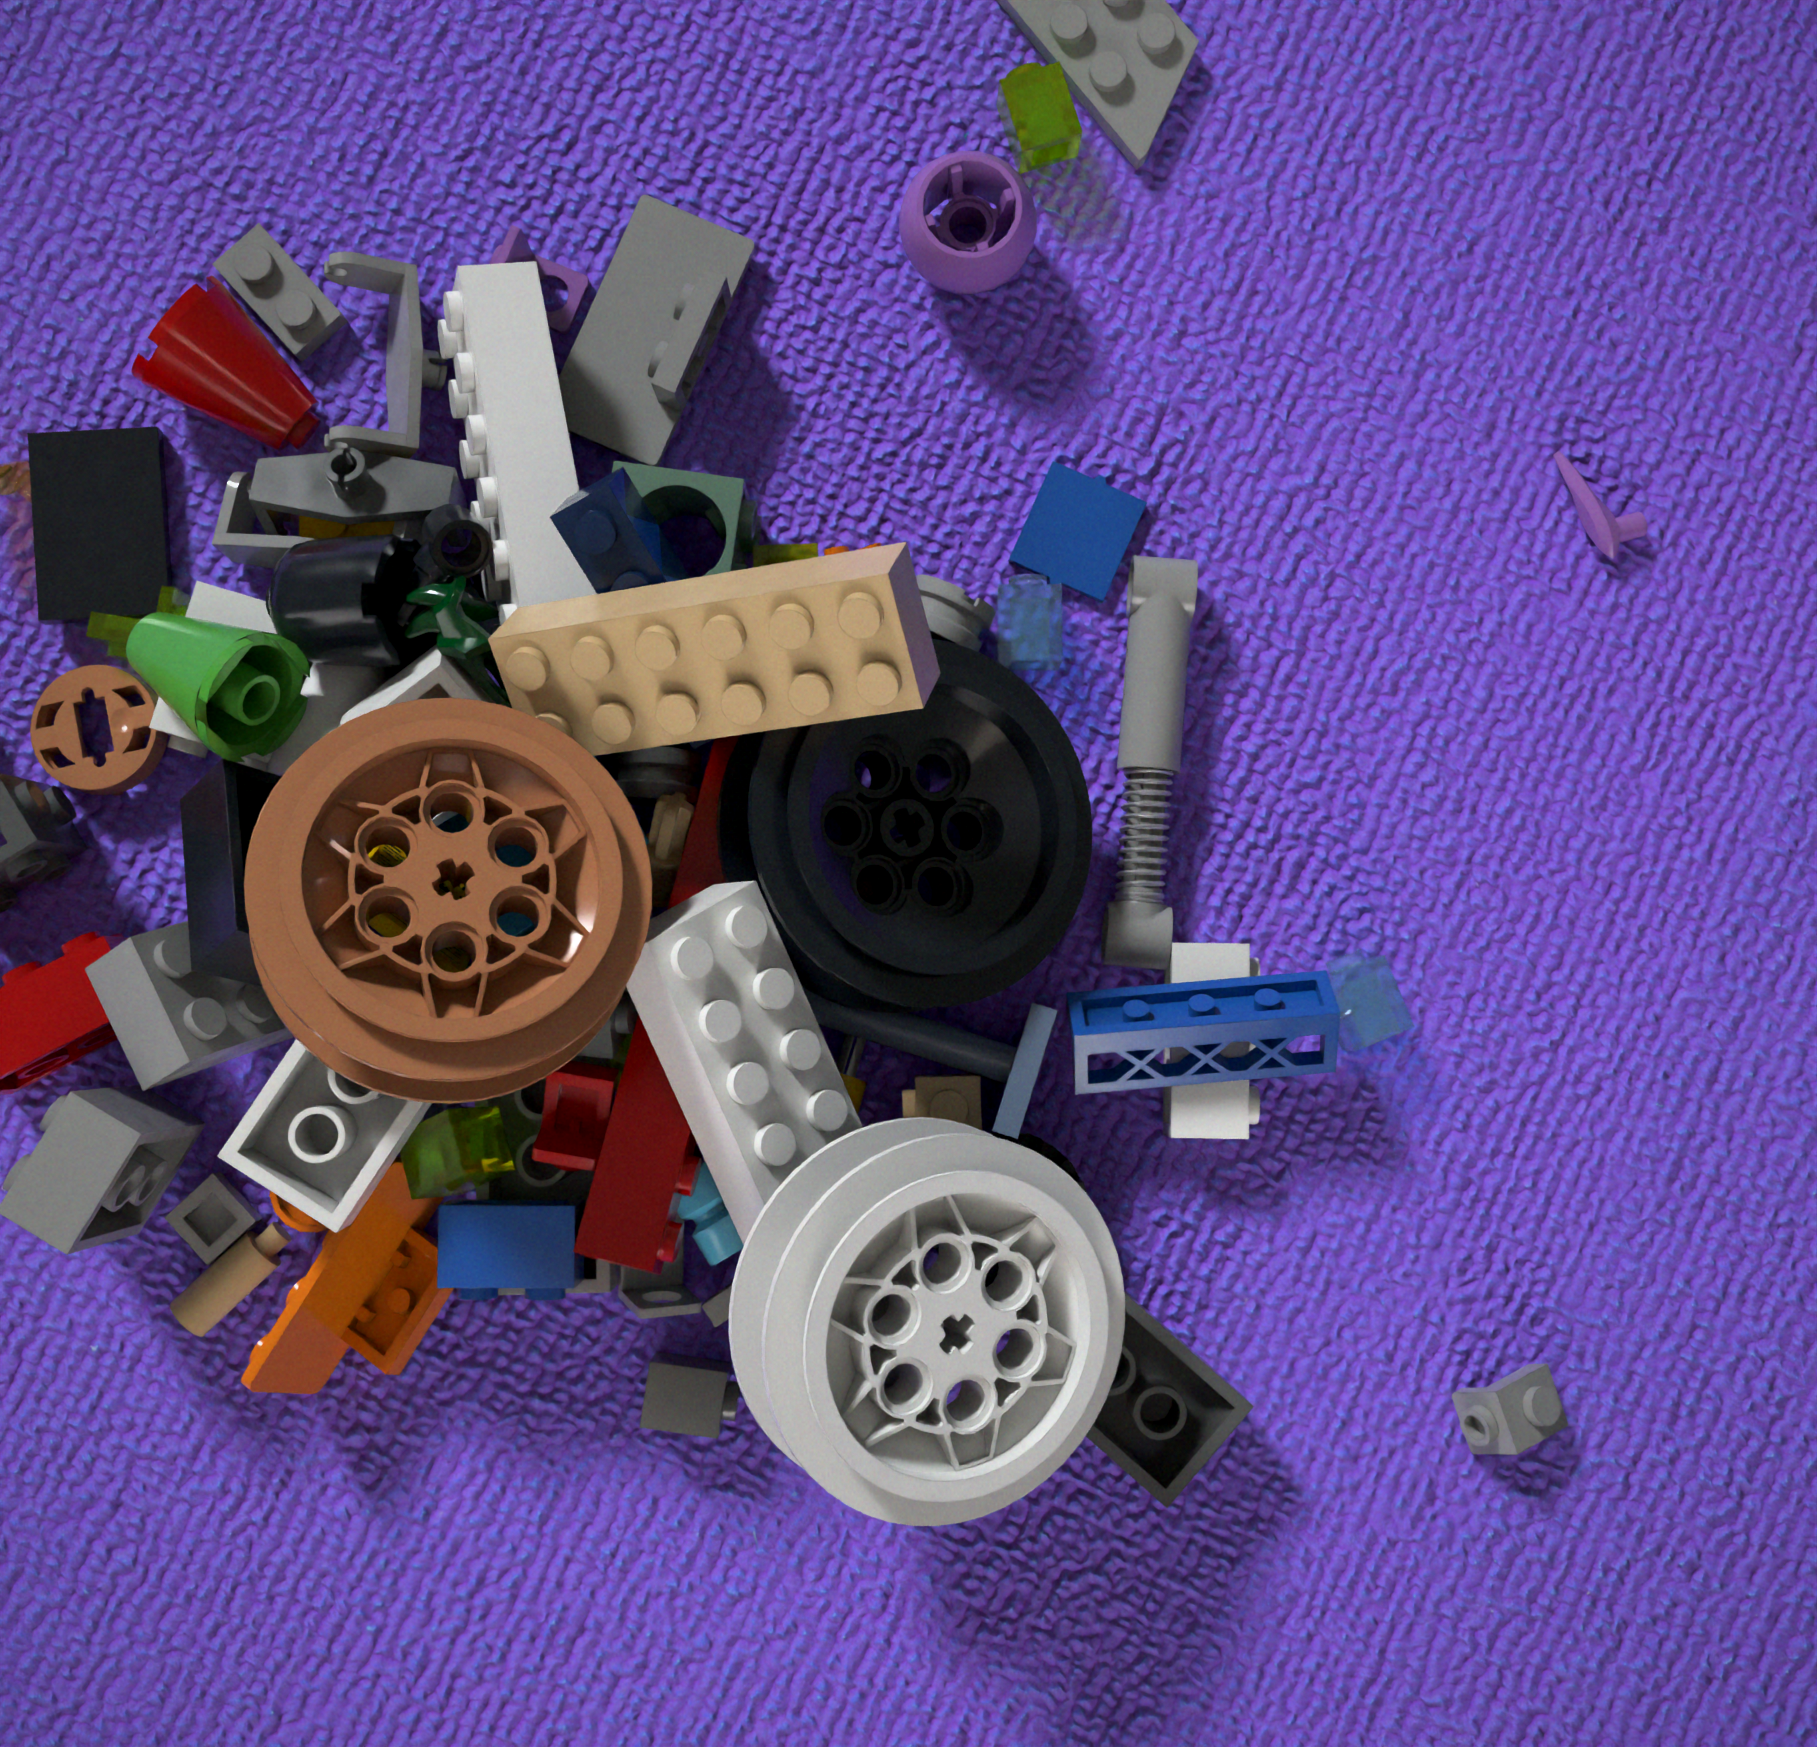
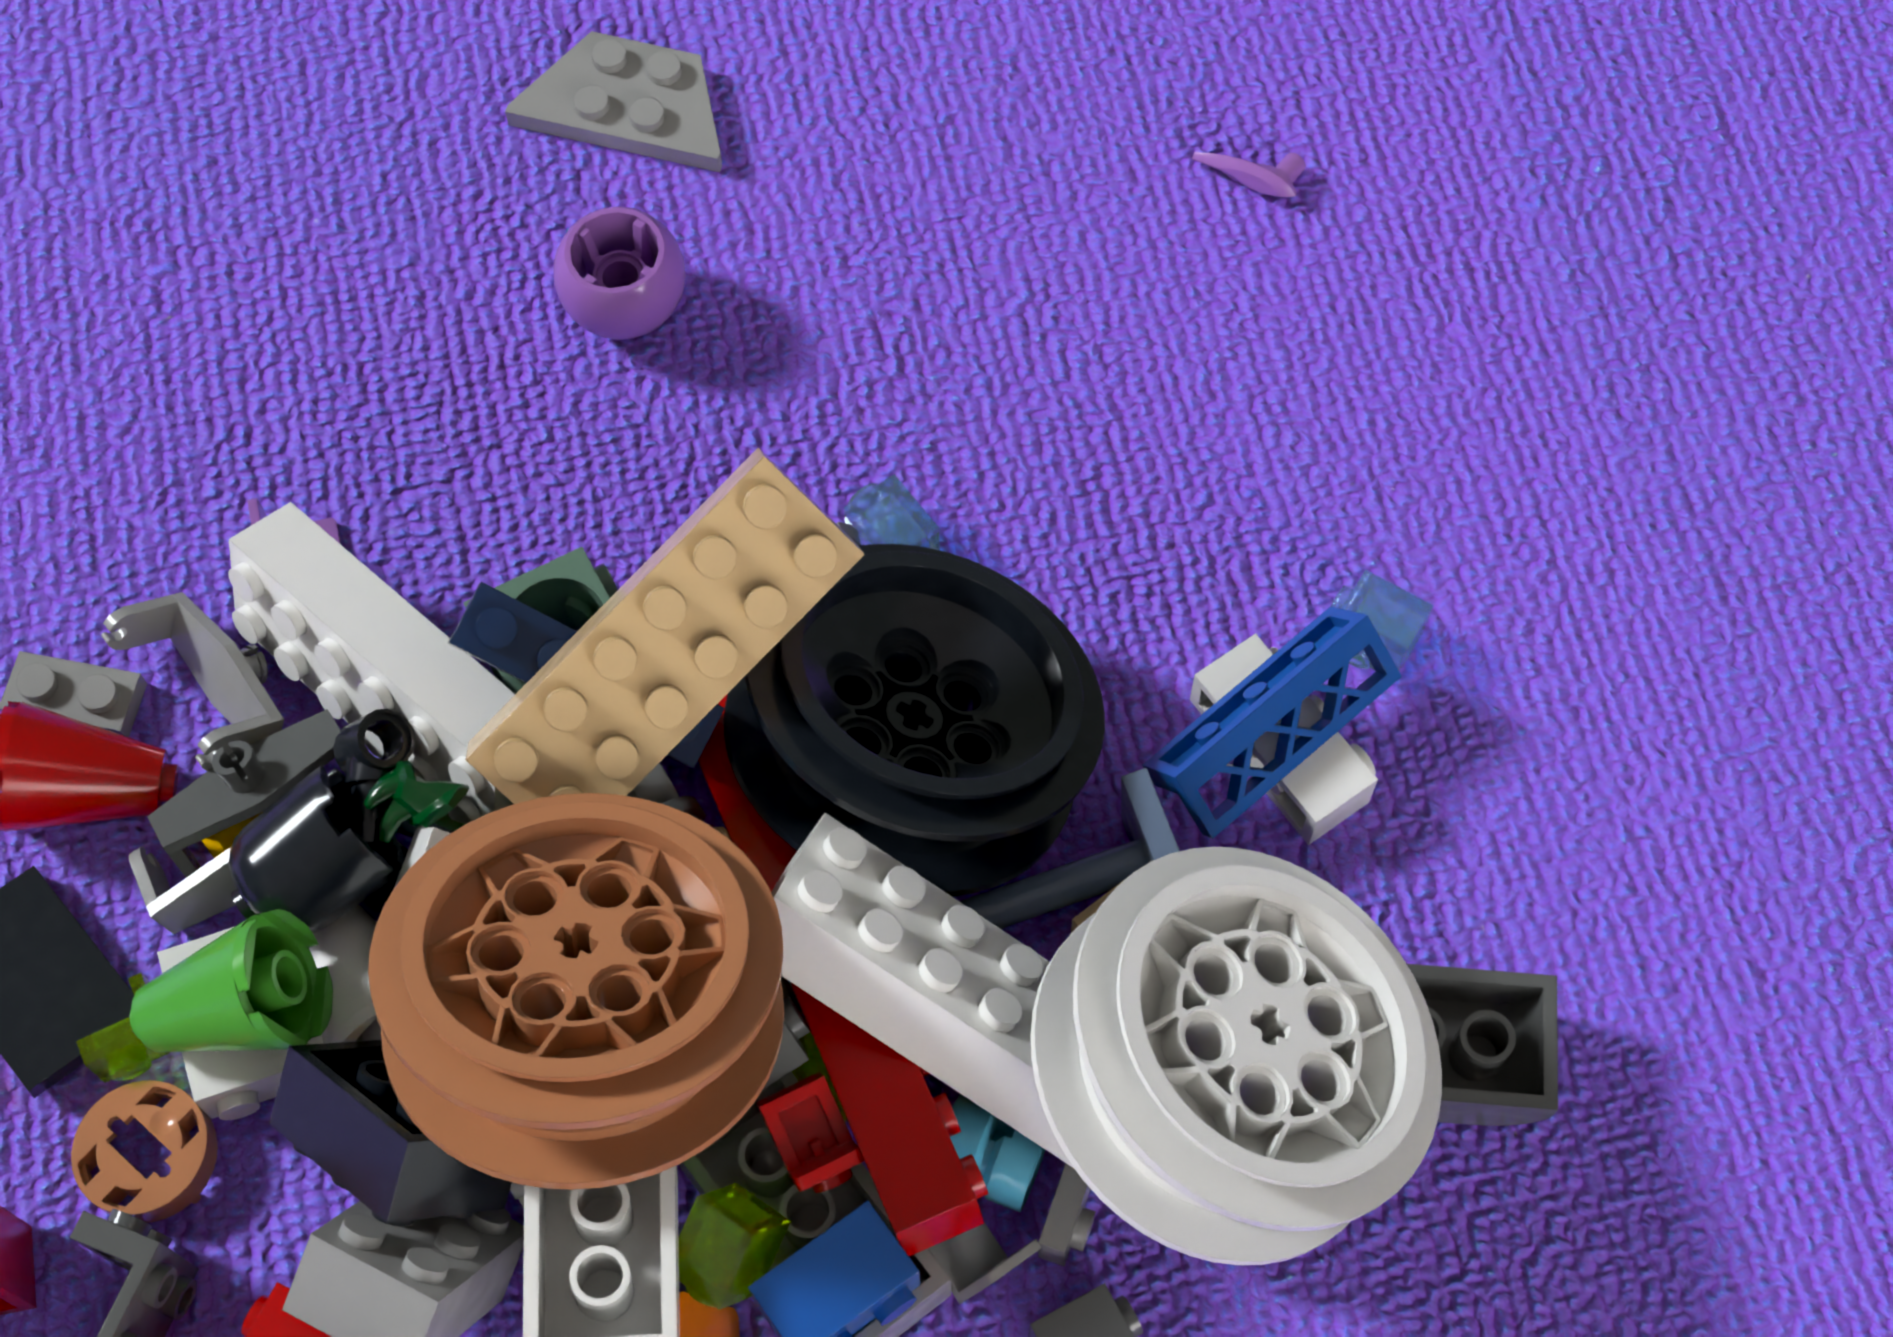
camera: 30 degrees left, 20 degrees down
light grey bracket [558,195,755,467] -> none
clear neon green brick [996,61,1082,174] -> none
blue piece [1008,461,1147,603] -> none
light grey piece [1101,555,1198,970] -> none
light grey bracket [1452,1363,1569,1455] -> none

